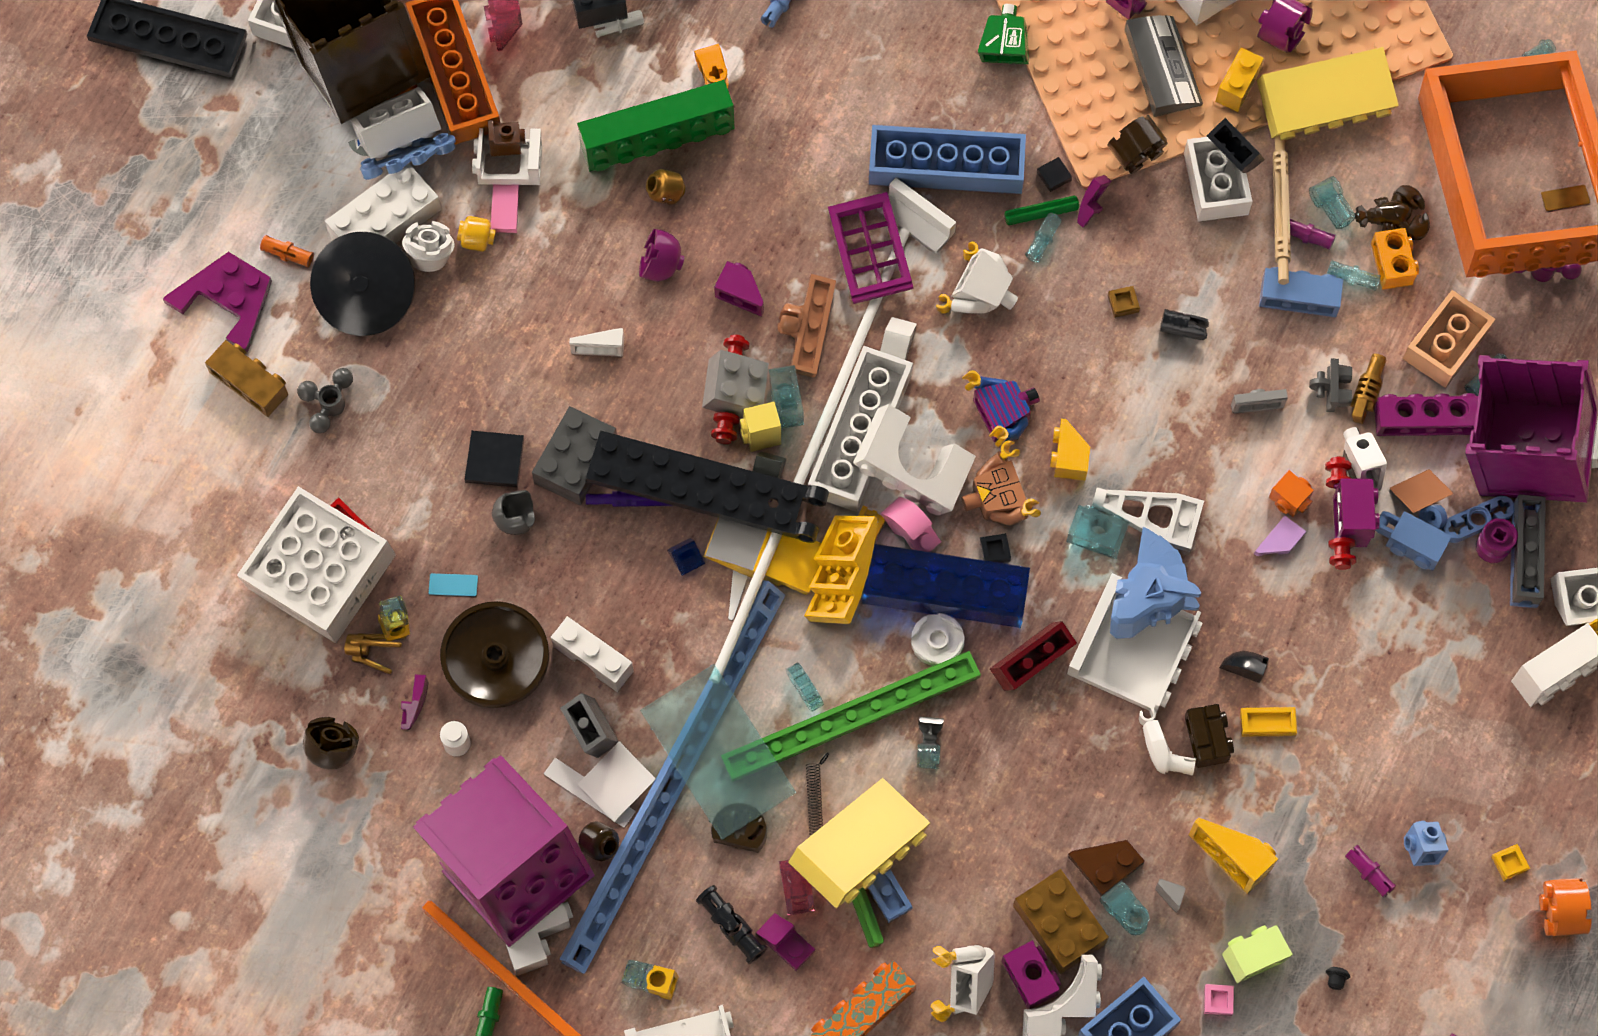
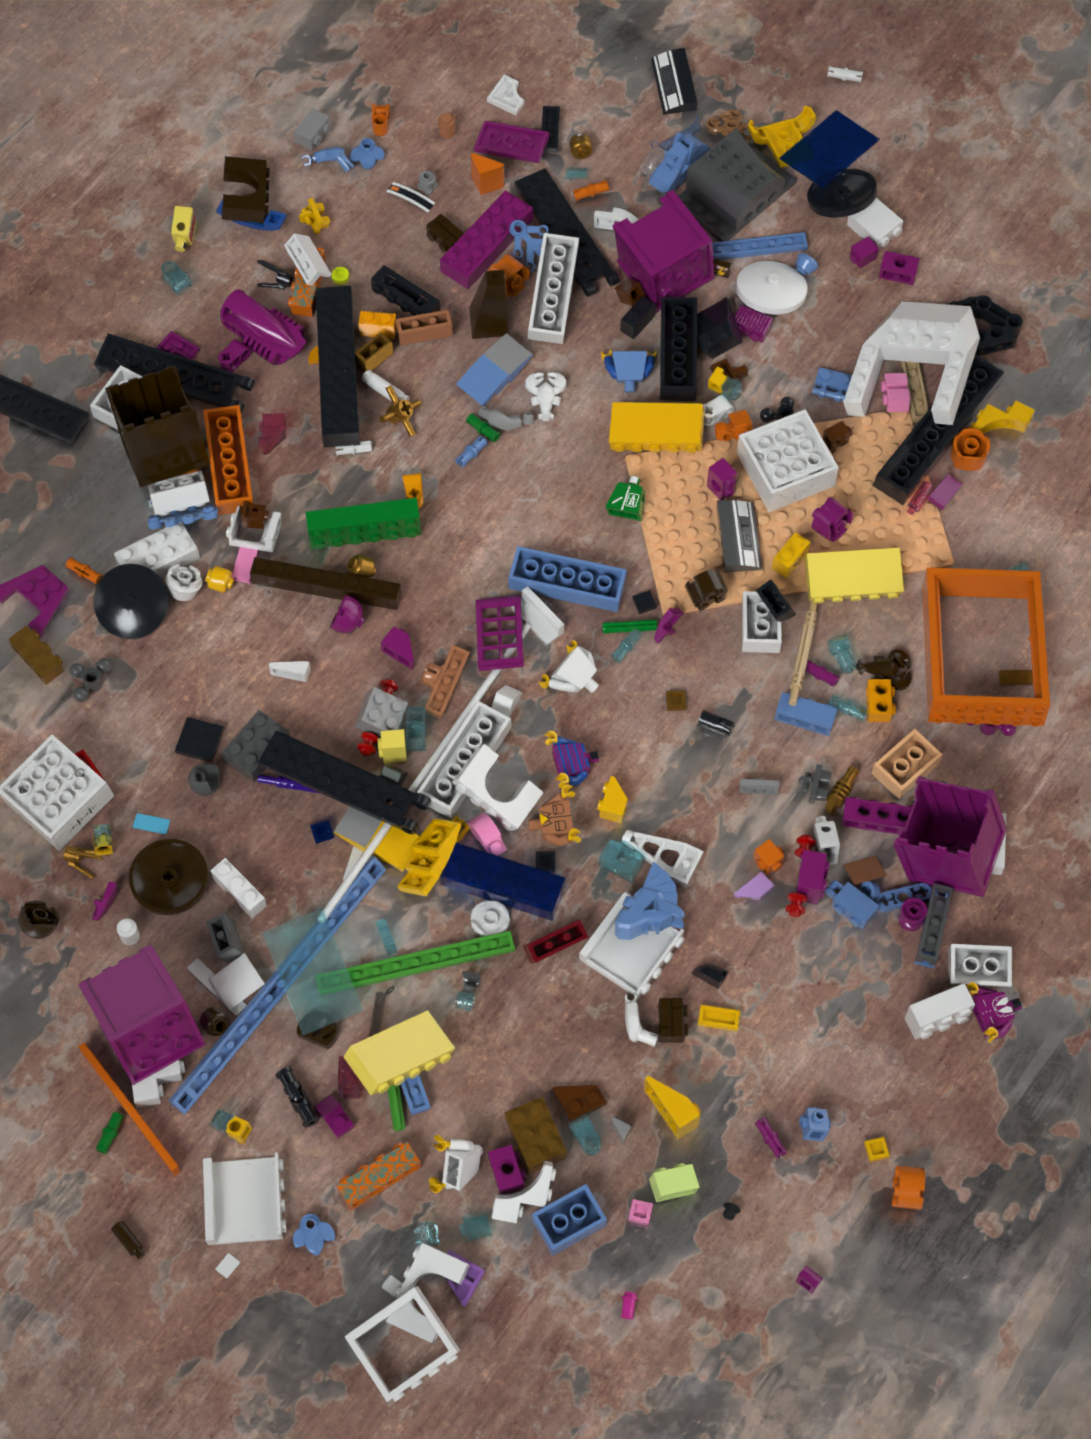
camera: 10 degrees right, 5 degrees down
none -> dark brown brick [250,557,402,610]

